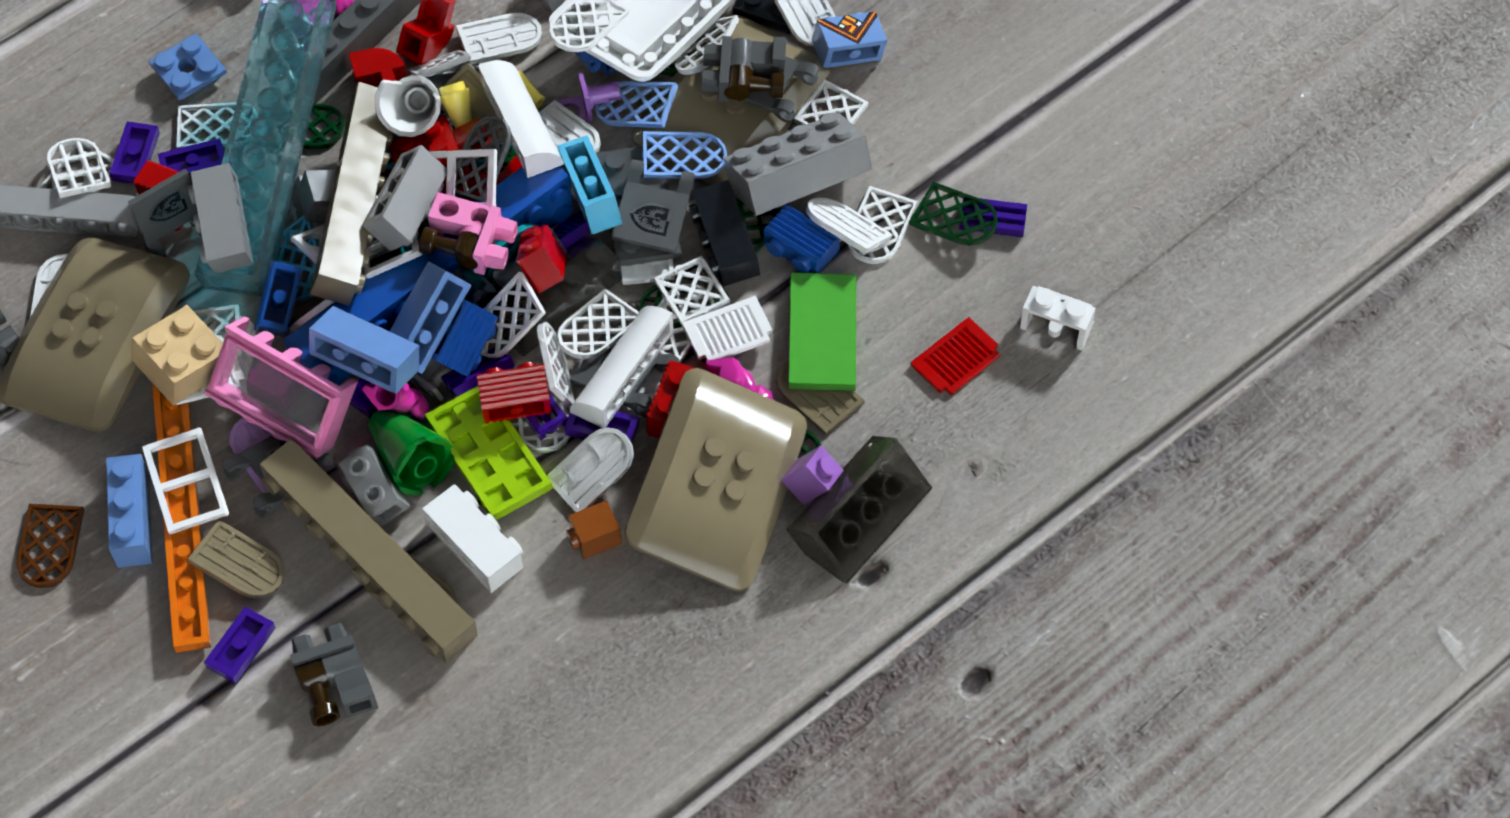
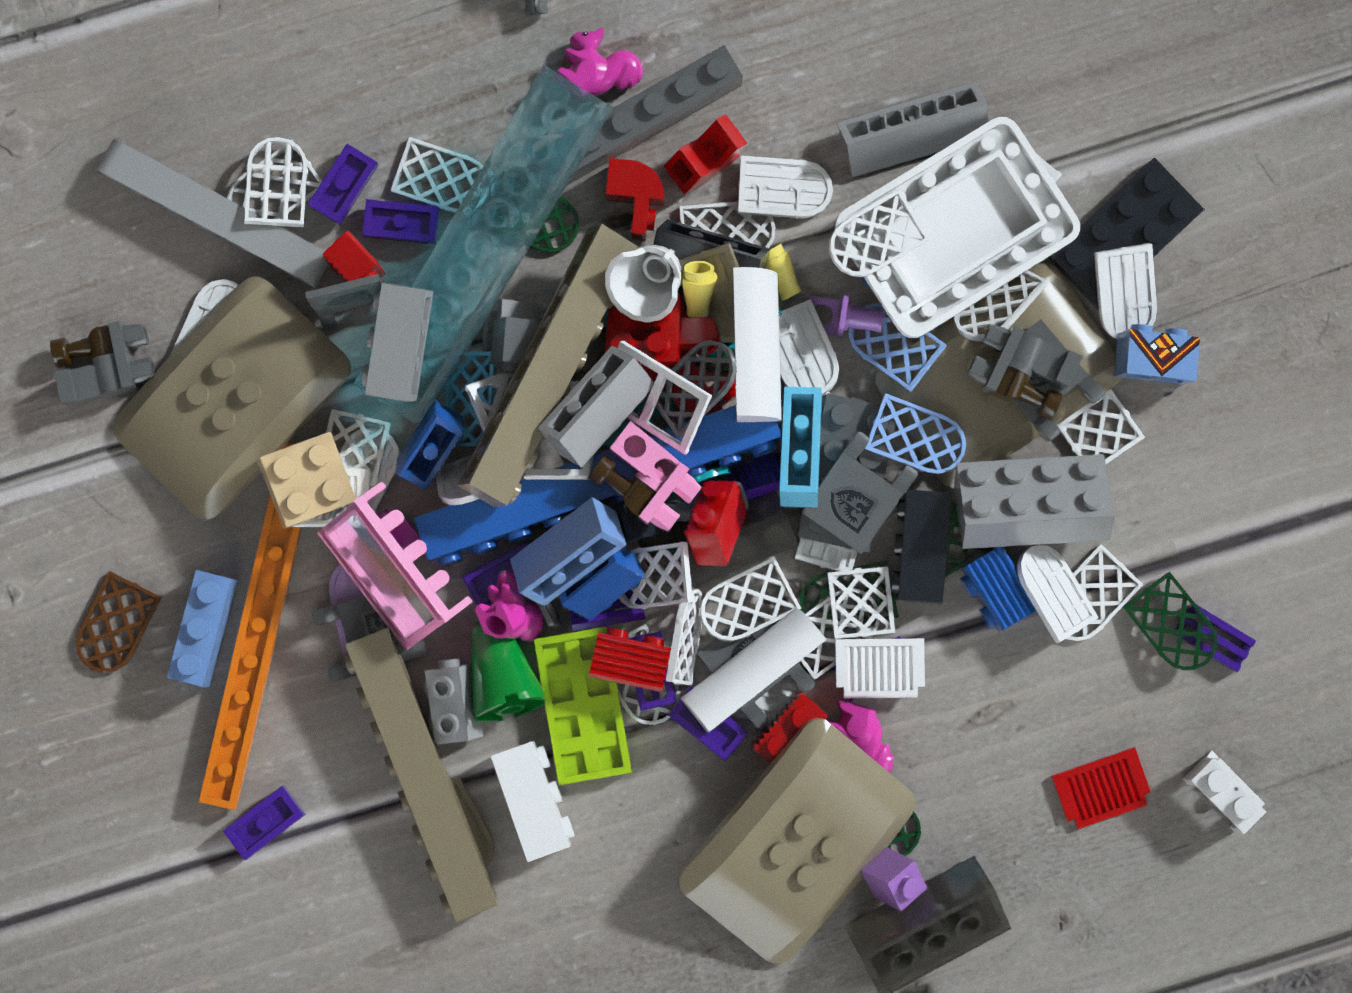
camera: 20 degrees right, 25 degrees up
white window [142,427,229,535] -> none
medium blue piece [148,33,227,101] -> none
dark tan window [187,519,284,598] -> none
dark grey hips [290,623,378,727] -> none
medium blue brick [309,306,420,394] -> none
white window [407,49,471,77] -> none
white window [547,427,634,512] -> none
dark orange brick [566,500,622,559] -> none
dark tan window [776,360,865,436] -> none
bright green tile [788,272,857,391] -> none

